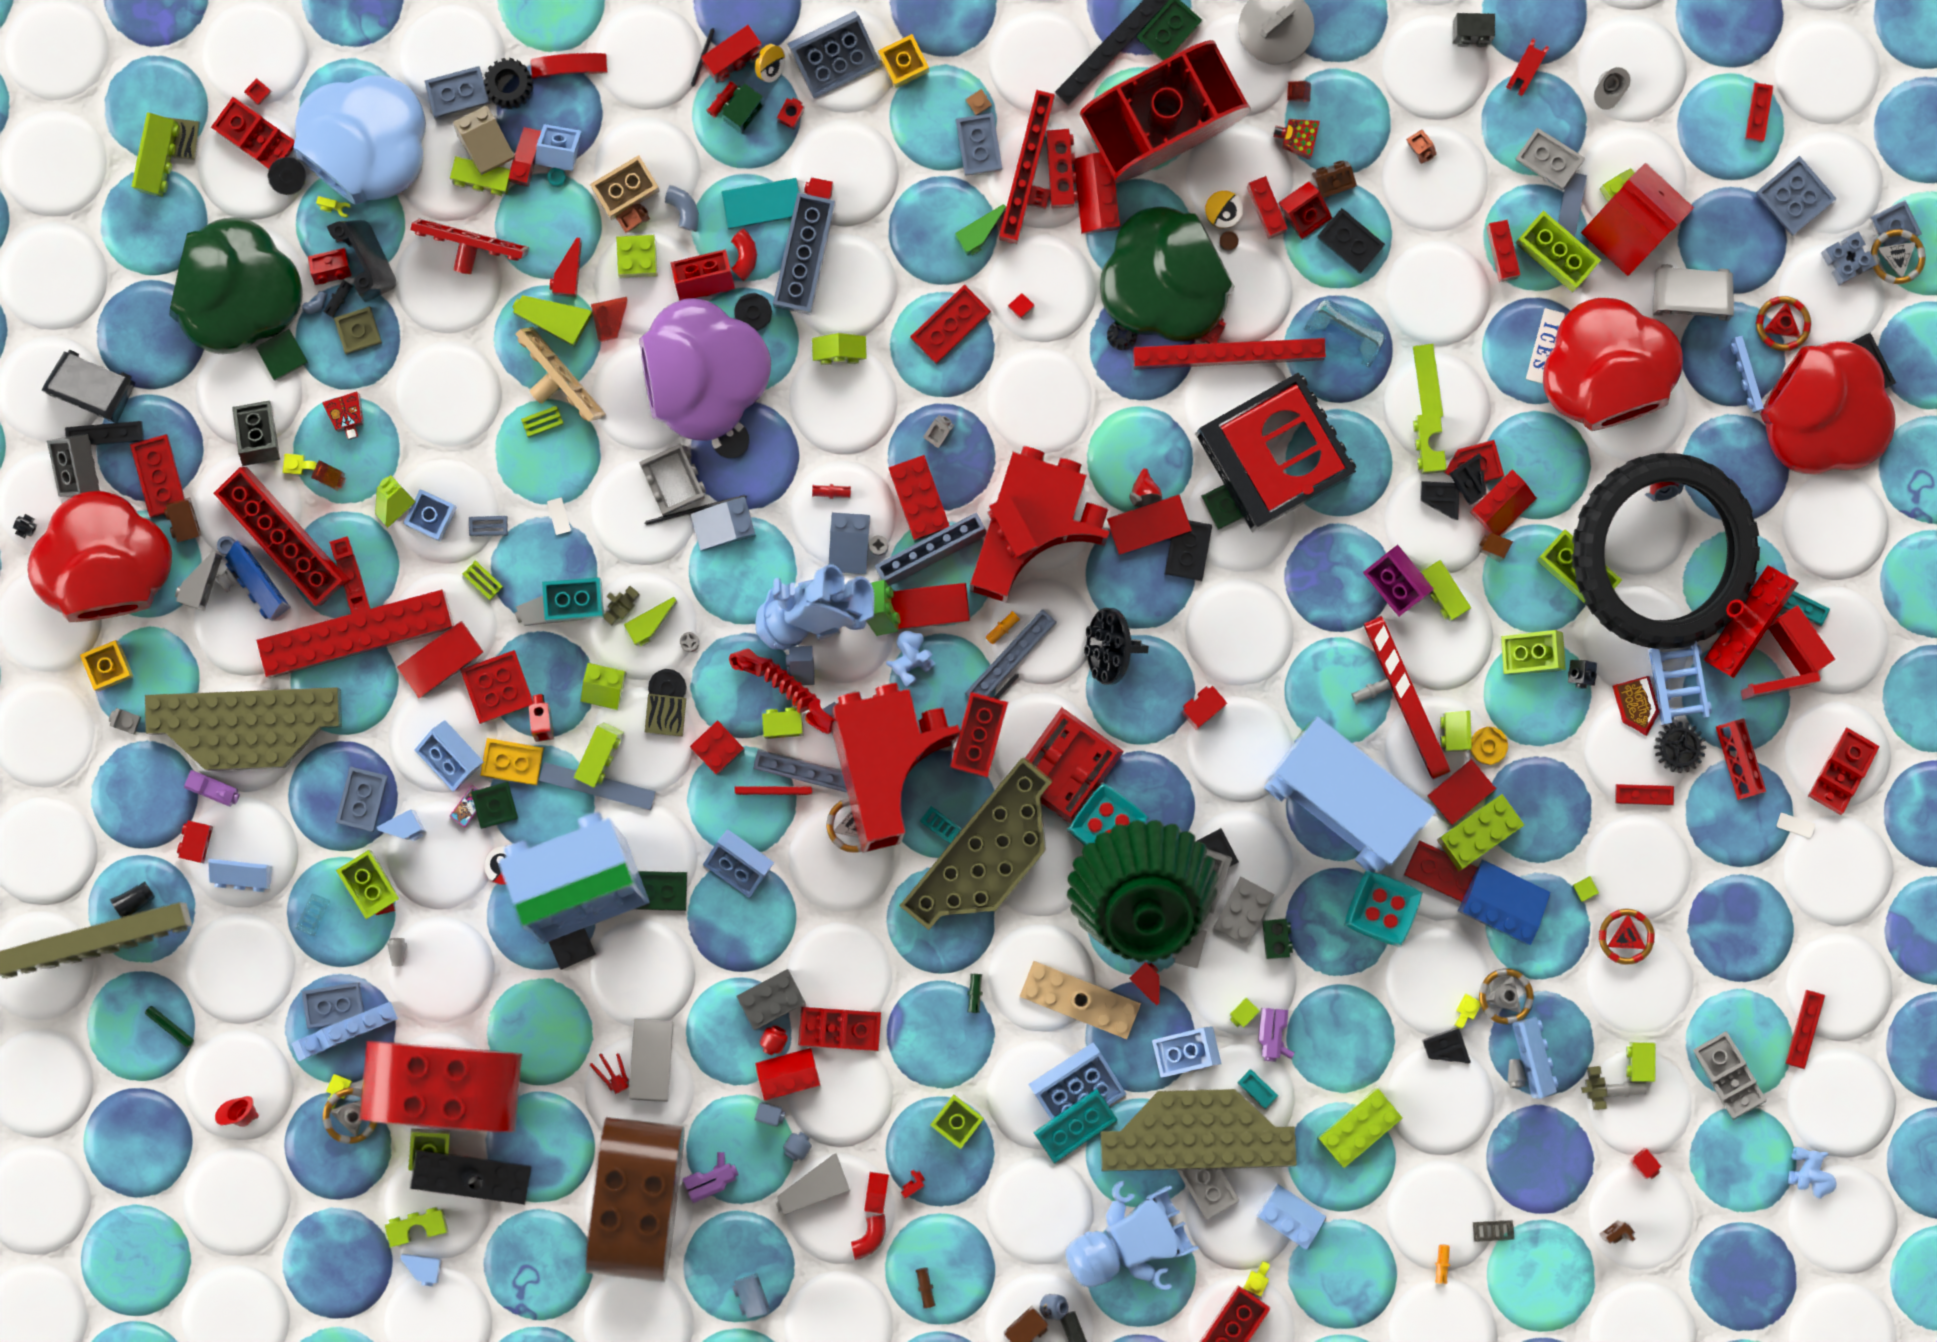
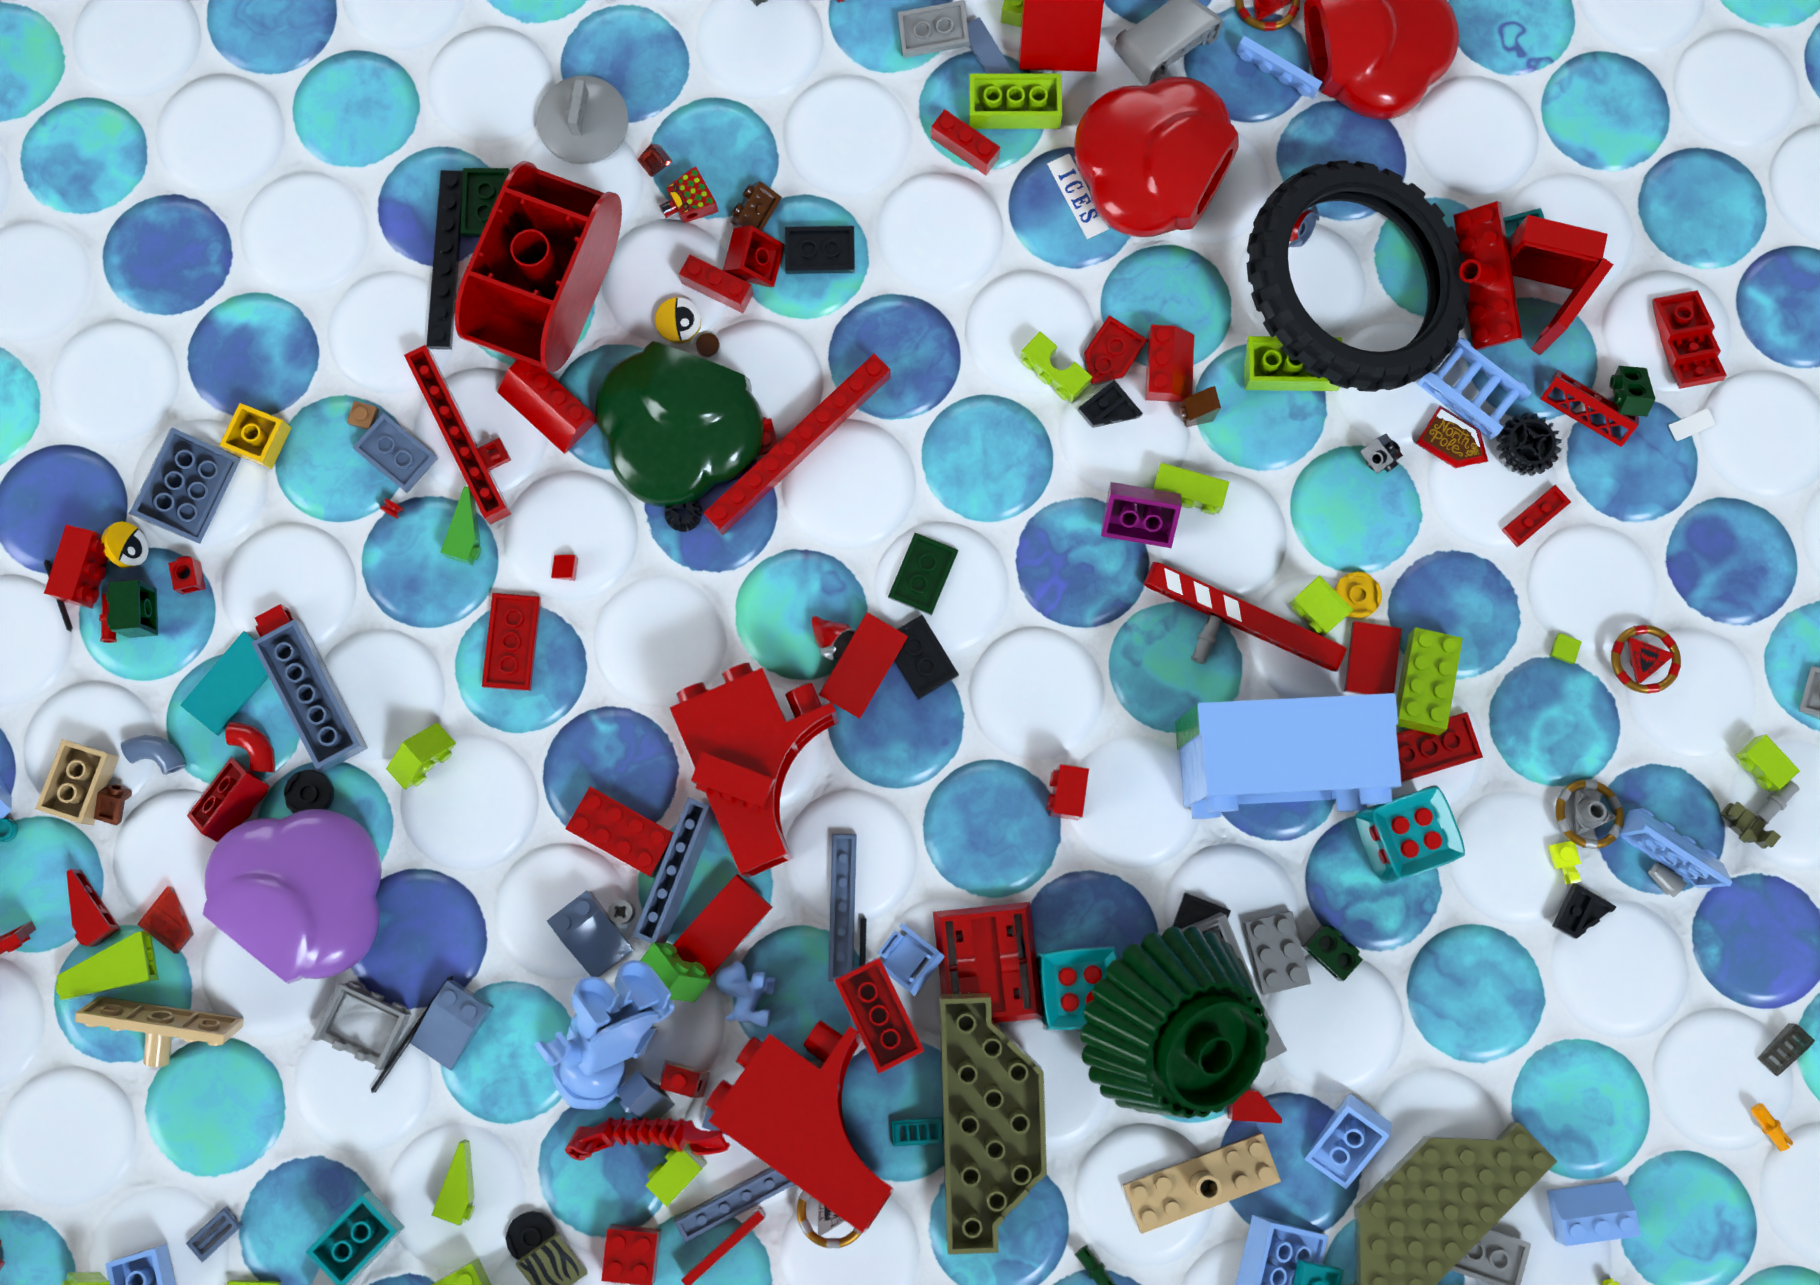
camera: 40 degrees left, 5 degrees down
lime tile [521,406,564,438] -> none
white sticker [547,498,571,535] -> none
olive piece [604,586,640,626] -> none
lime brick [616,235,658,278] -> none
light grey wheel [680,632,699,652] -> none
black tile [712,422,750,459] -> none
red pin [812,484,851,499] -> none
light grey bracket [923,415,954,448] -> none
light orange axle [986,611,1020,644] -> none
red brick [1046,129,1078,209] -> none
black bracket [1084,608,1149,685] -> none
door [1195,372,1356,533] -> none
lime brick [1229,997,1260,1028] -> none
teal tile [1237,1069,1278,1109] -> none
medium lavender piece [1258,1008,1295,1062] -> none
clear light blue windscreen [1304,299,1386,368] -> none
lime brick [1317,1088,1403,1168] -> none
bracket [1406,129,1437,164] -> none
lime sticker [1413,344,1444,417] -> none
black wing [1449,453,1487,505] -> none
blue slope [1458,859,1551,945] -> none
lime slope [1501,630,1566,674] -> none
none -> red bush [379,498,404,519]
none -> red torso [658,1060,710,1098]
none -> light blue container [872,923,945,996]
none -> dark green brick [1610,366,1655,417]

